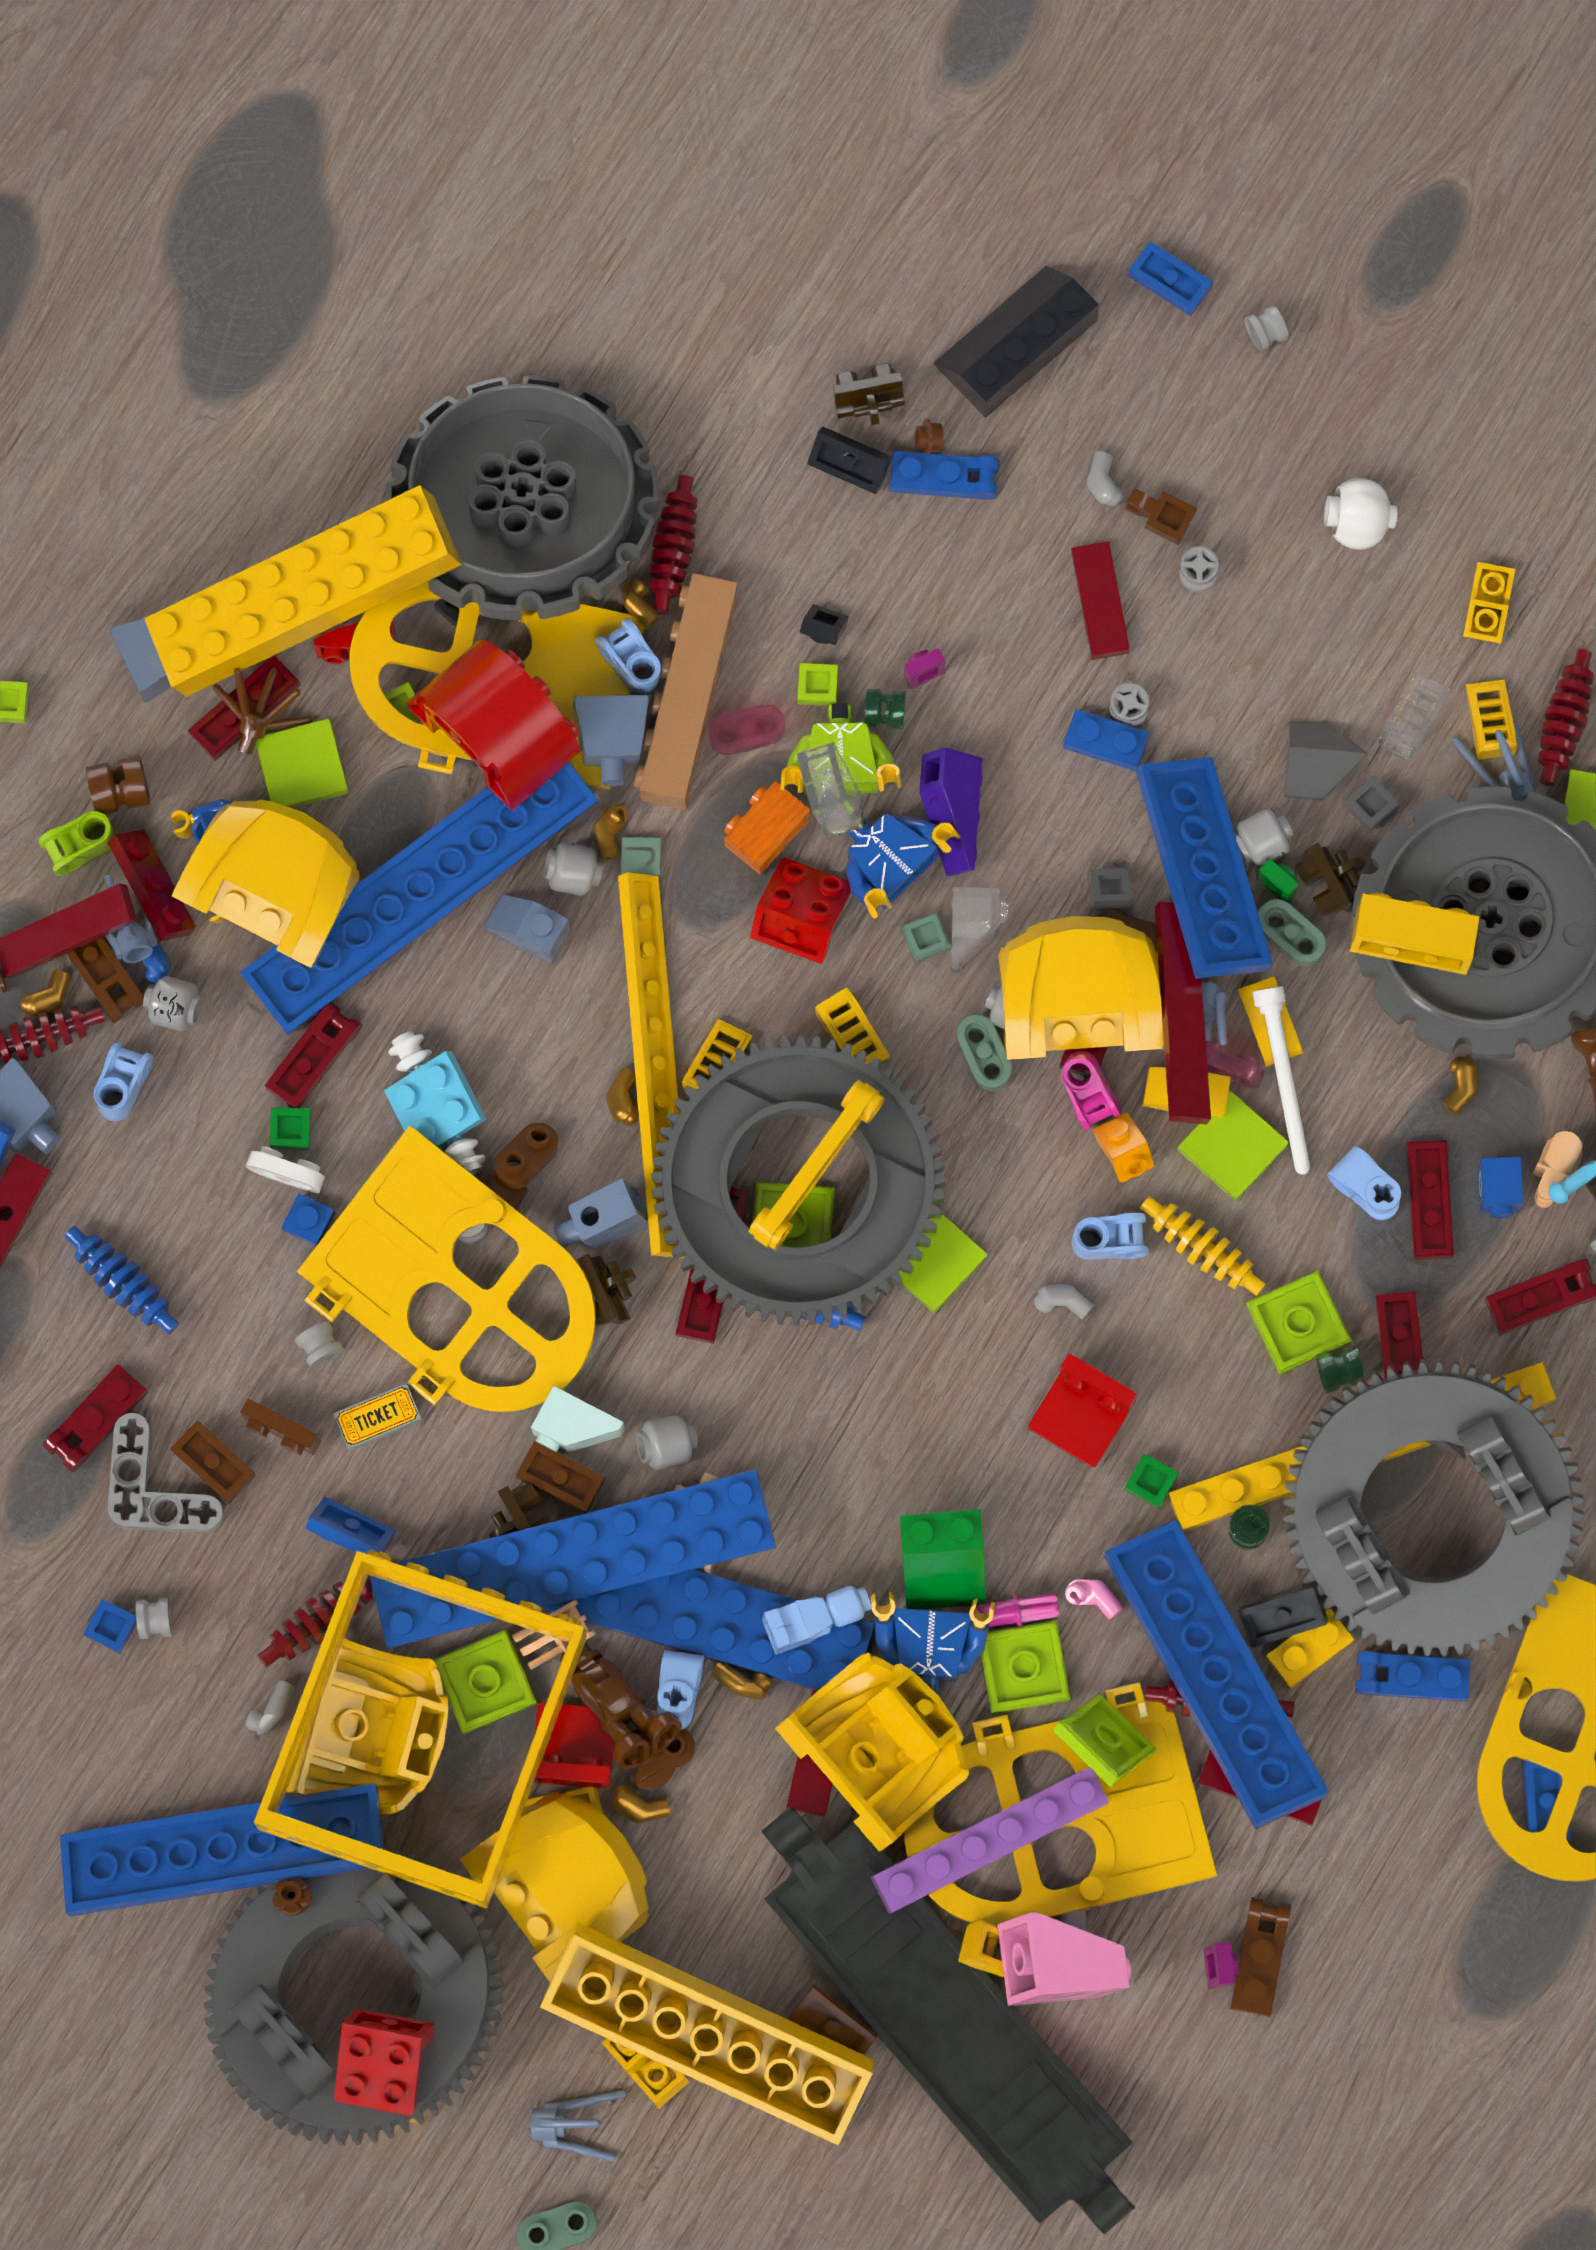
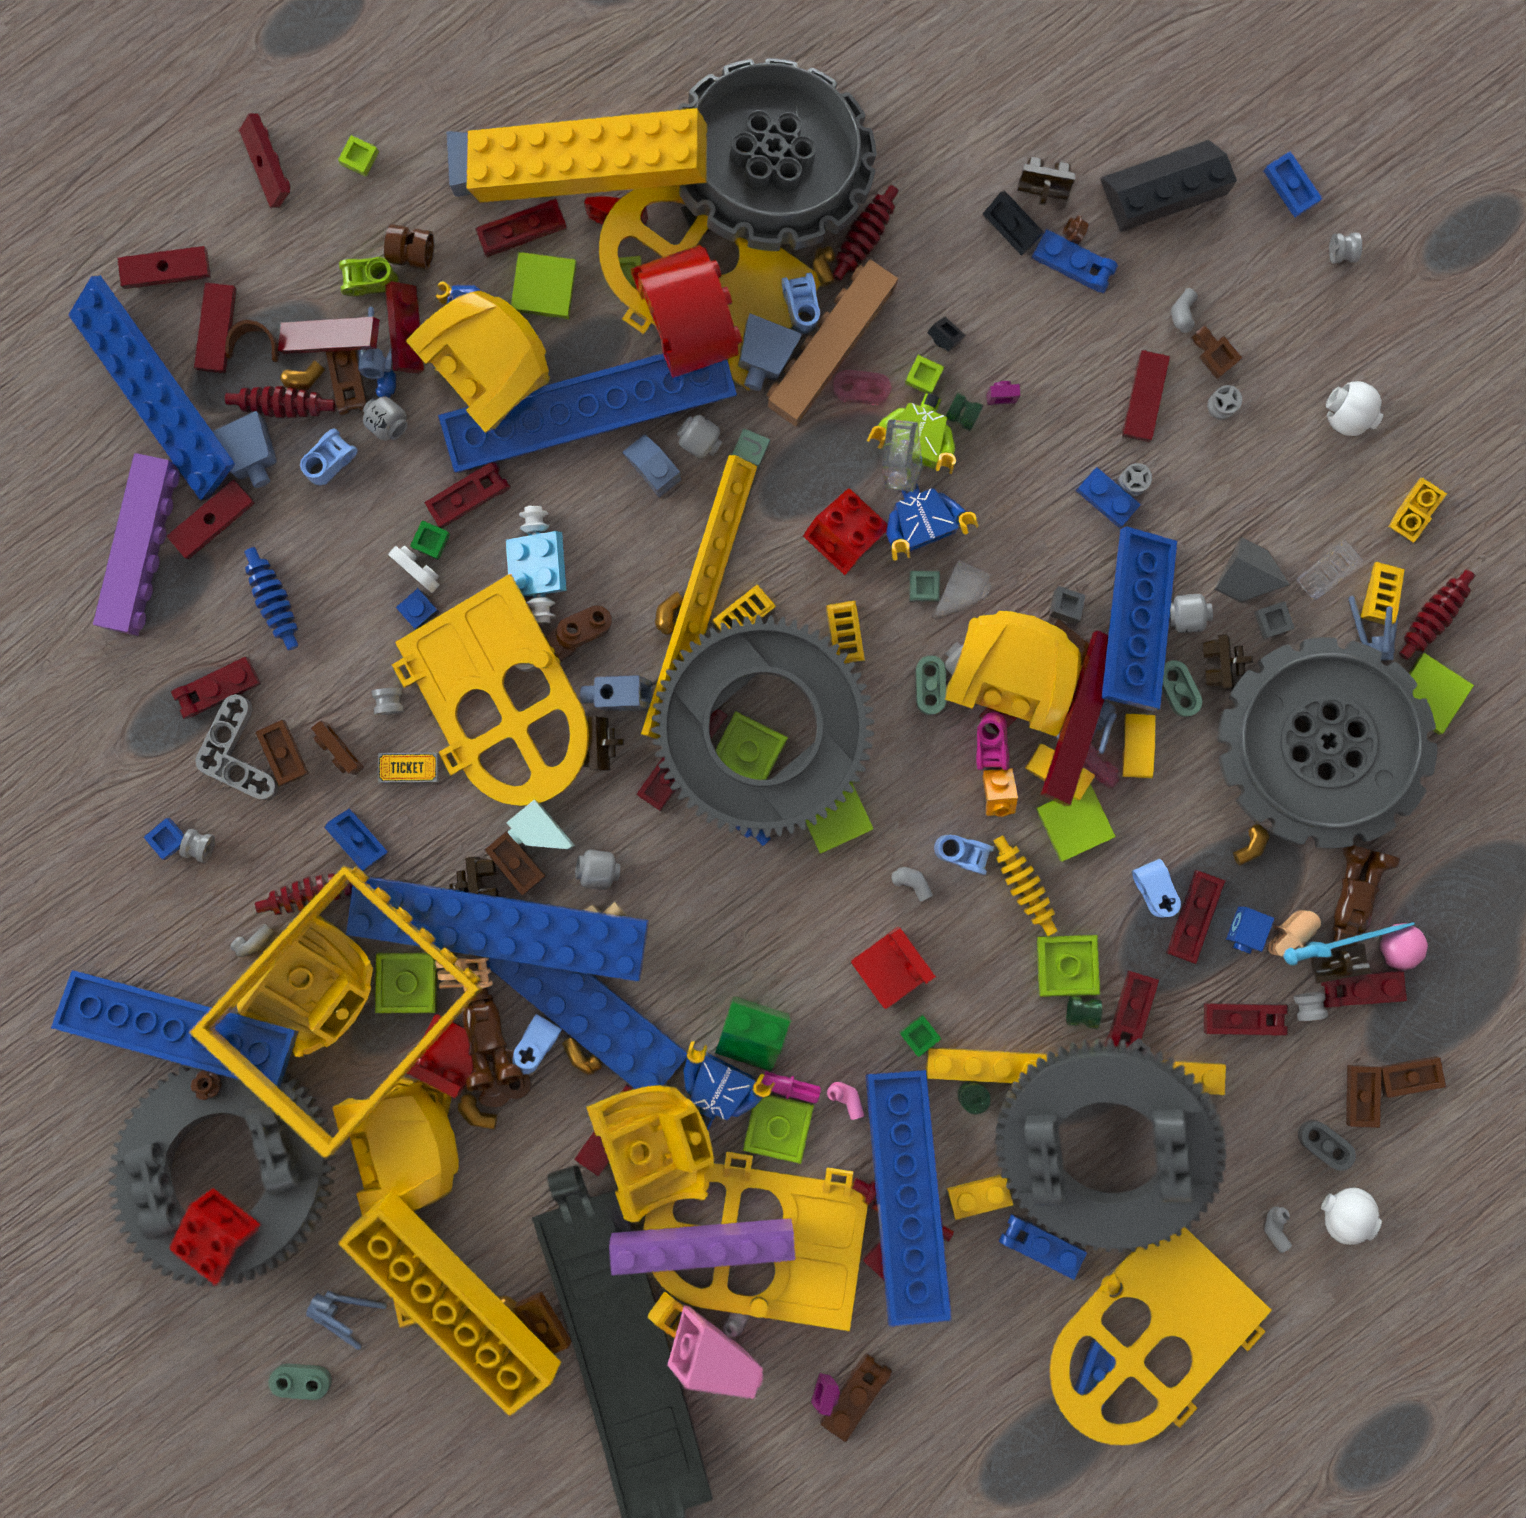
camera: 15 degrees right, 10 degrees up
reddish brown plant [213,668,312,754] -> none
pearl gold arm [593,804,629,862] -> none
orange brick [724,781,811,875] -> none
yellow piece [749,1080,885,1250] -> none
light blue piece [762,1586,871,1655] -> none
dark purple slope [919,747,983,877] -> none
lime tile [1052,1694,1157,1787] -> none
black plate [1238,1584,1329,1648] -> none
white piece [1252,986,1310,1175] -> none
green plate [1257,859,1299,903] -> none
yellow brick [1350,893,1479,975] -> none

